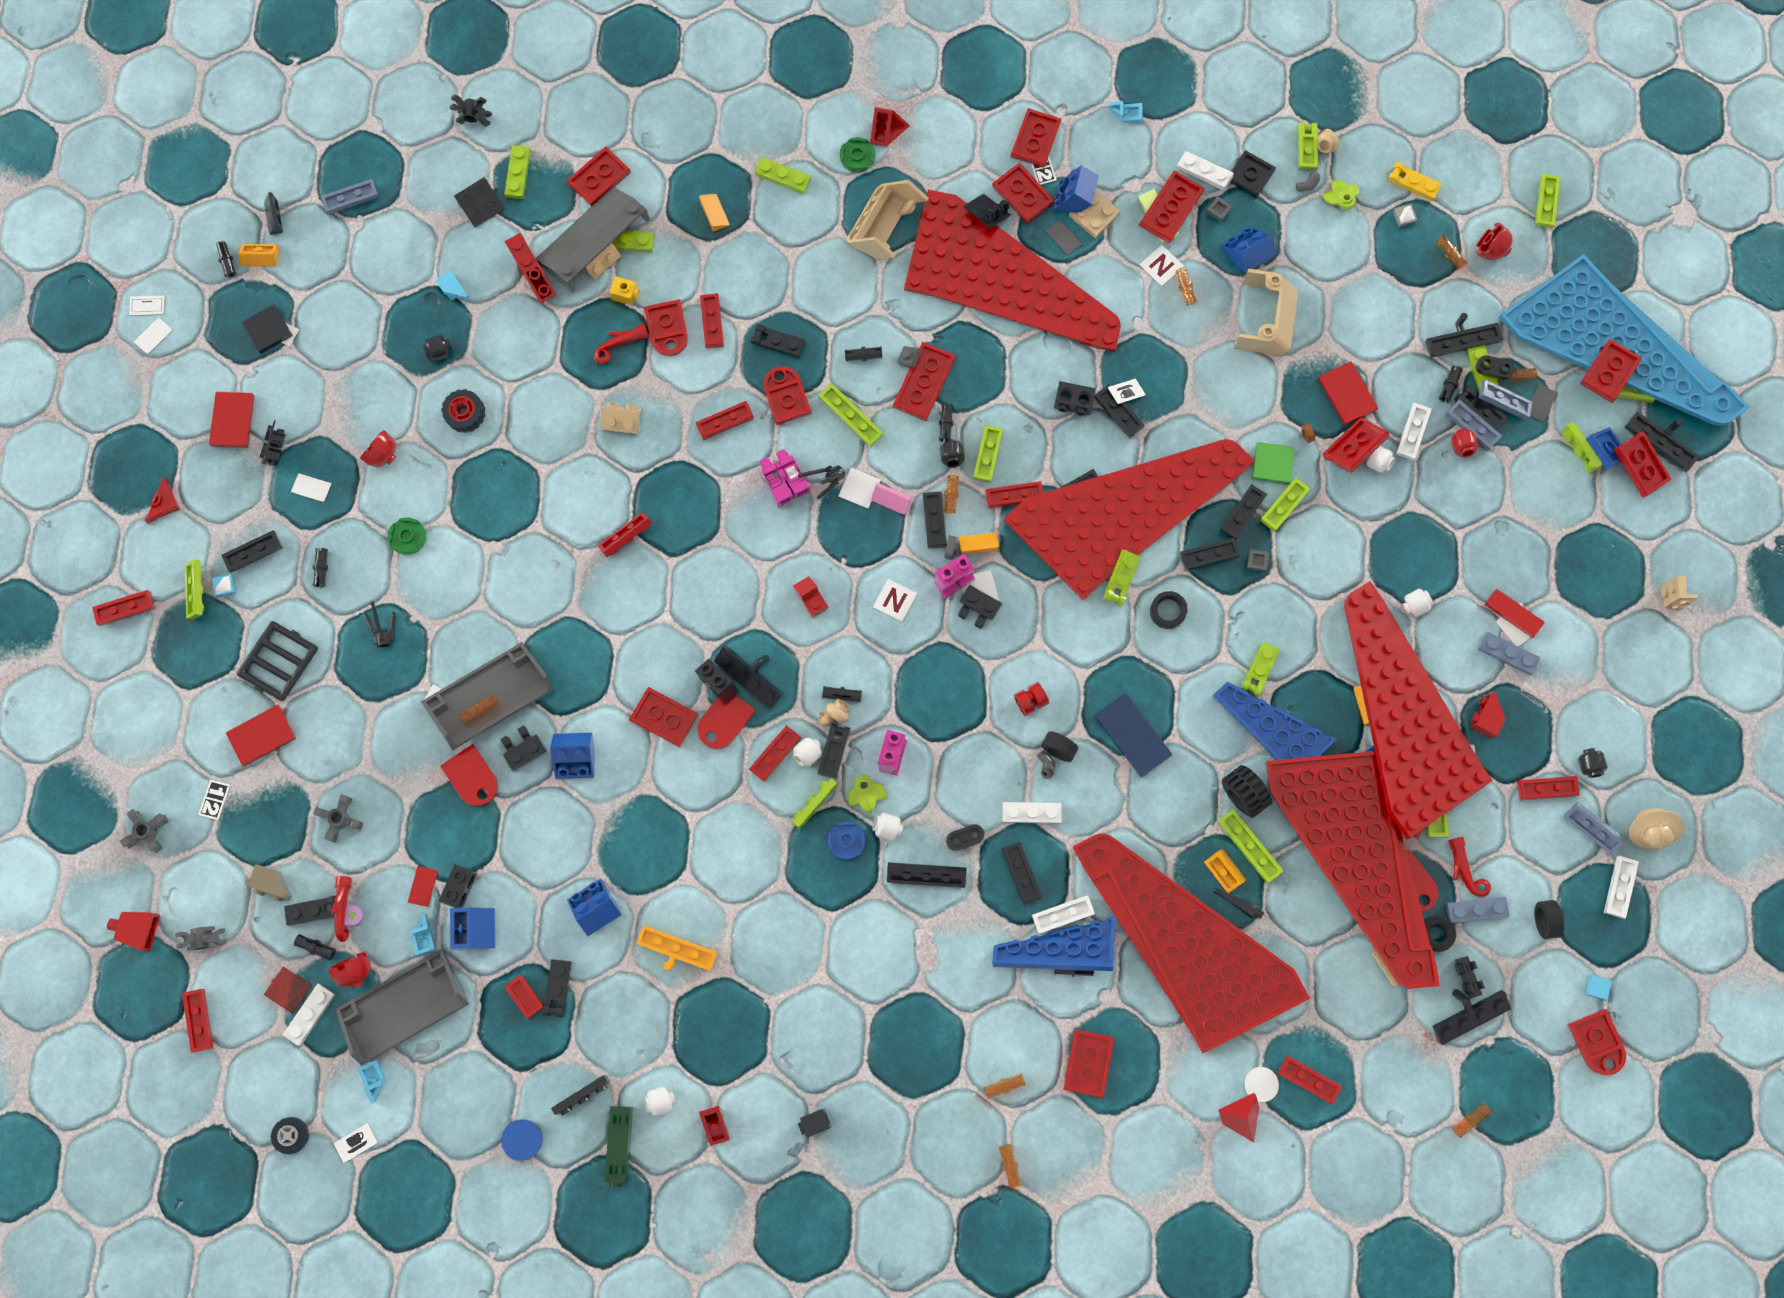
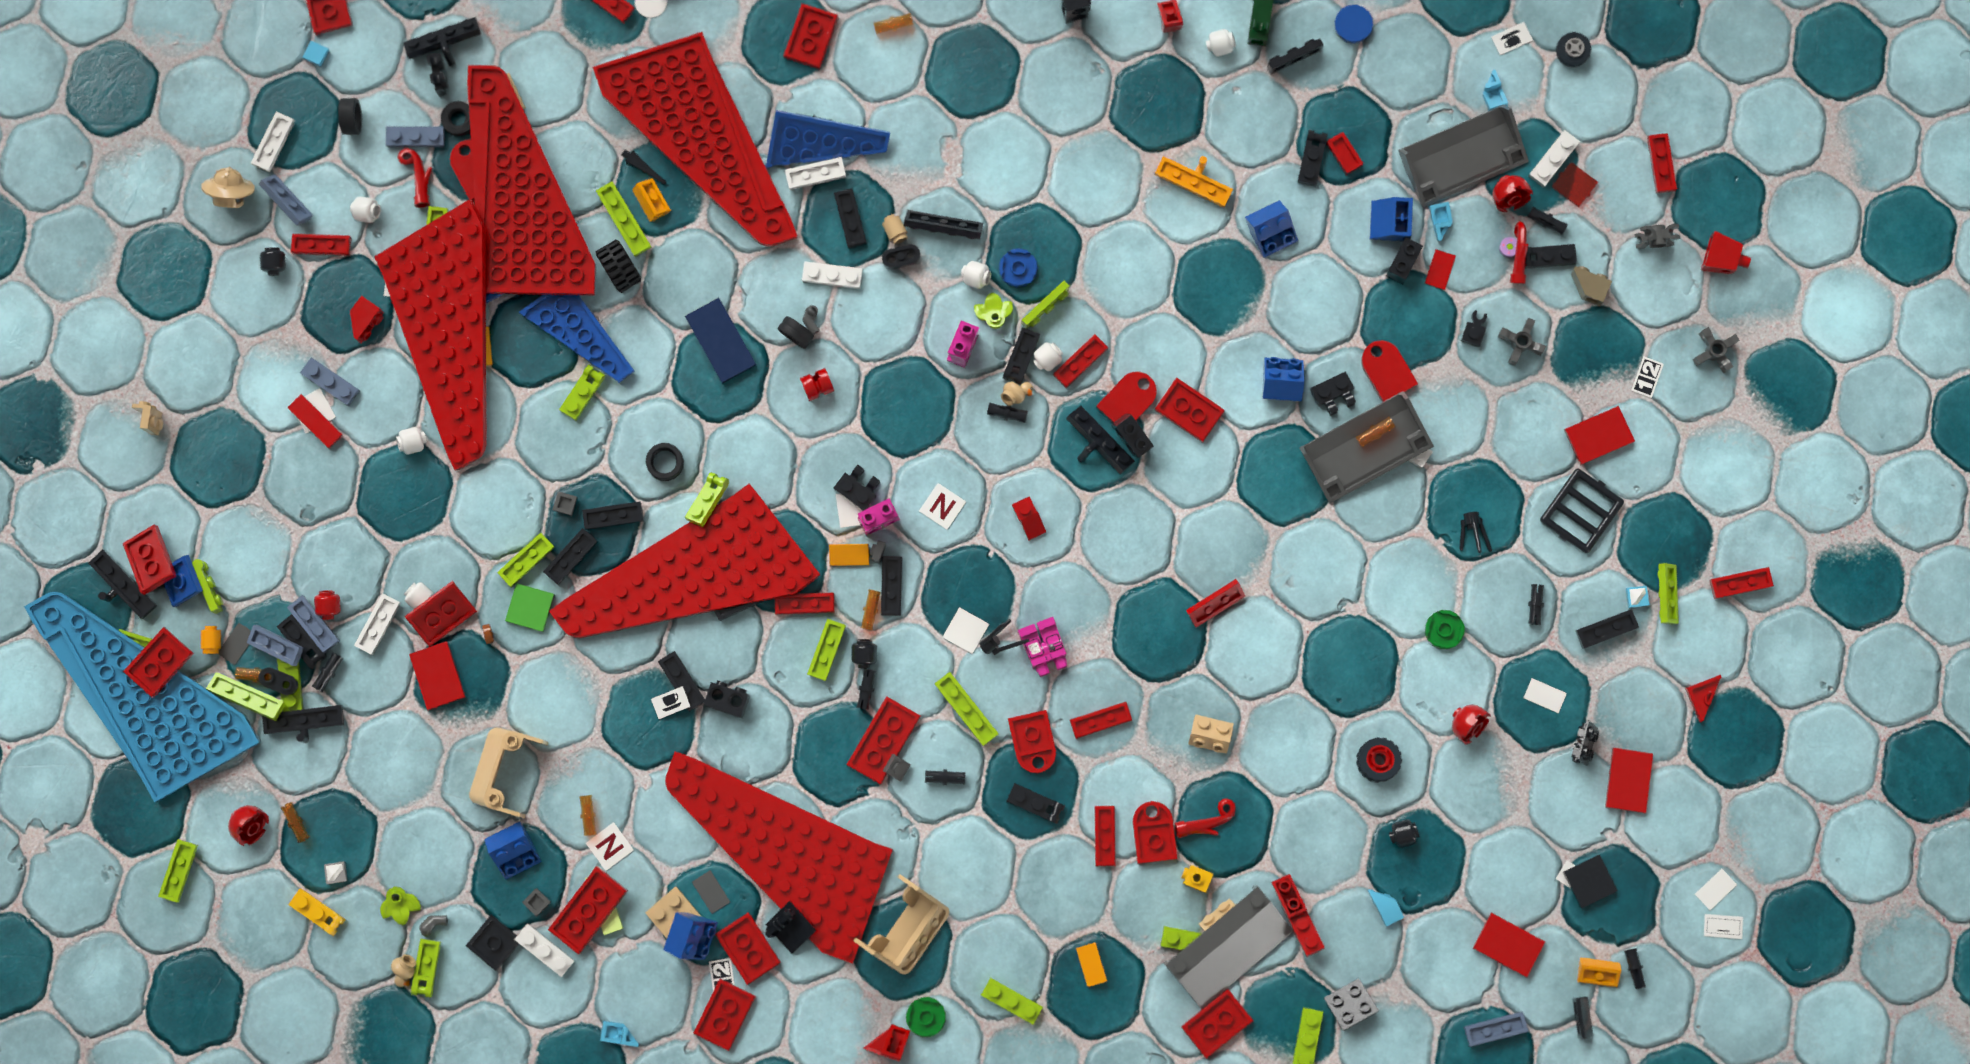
camera: 170 degrees left, 5 degrees up
bright pink slope [871,483,911,515] -> none
none -> light orange brick [201,626,221,654]
none -> plate [206,672,286,721]
none -> white head [350,197,381,223]
none -> tan brick [882,214,908,245]
none -> black plate [1461,310,1487,347]
none -> red tile [1473,913,1545,977]

